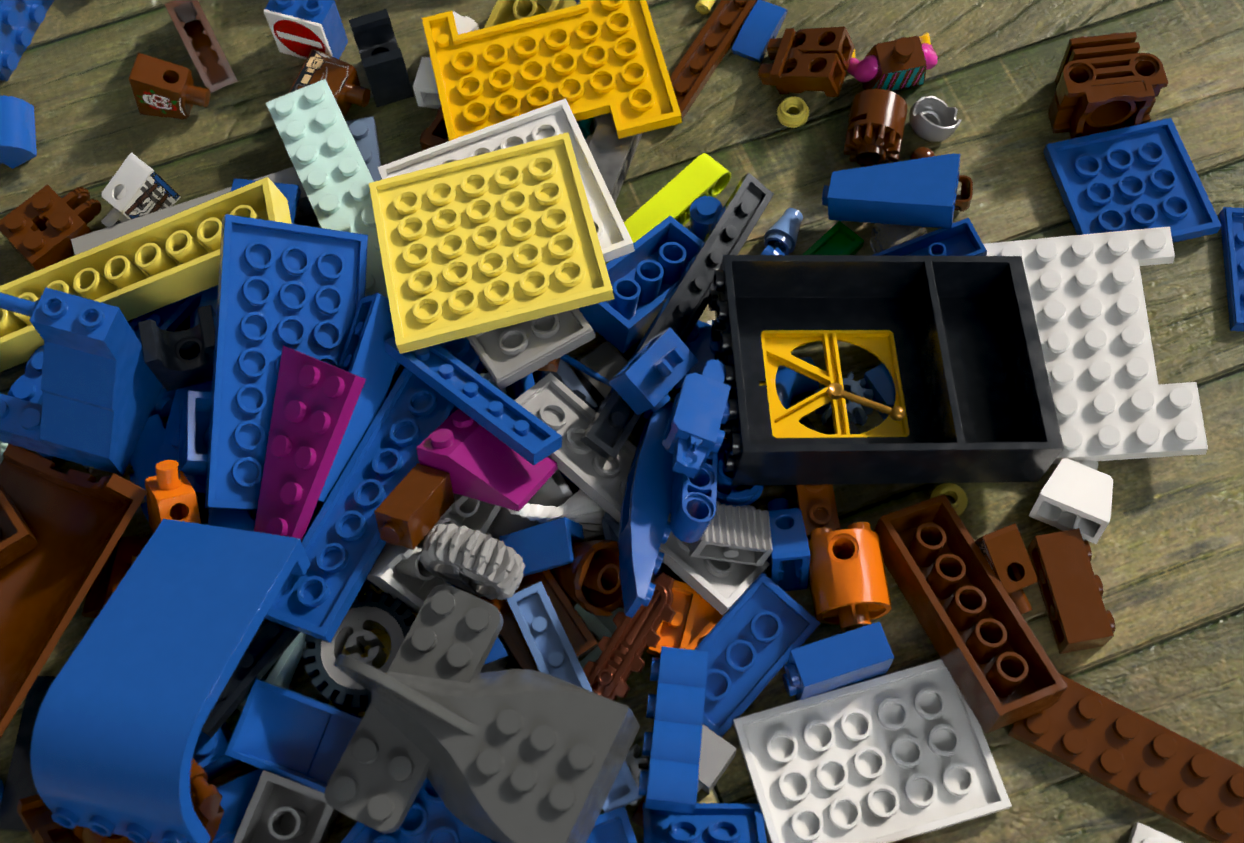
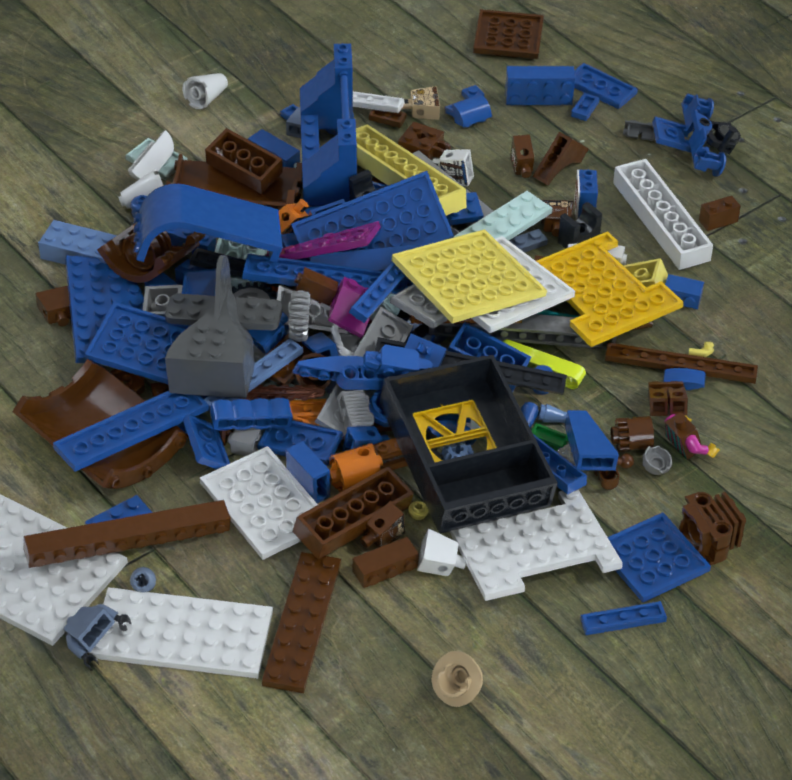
camera: 65 degrees right, 20 degrees down
light yellow plate [777,96,809,128] -> none
pearl gold hinge [827,383,905,421] -> none

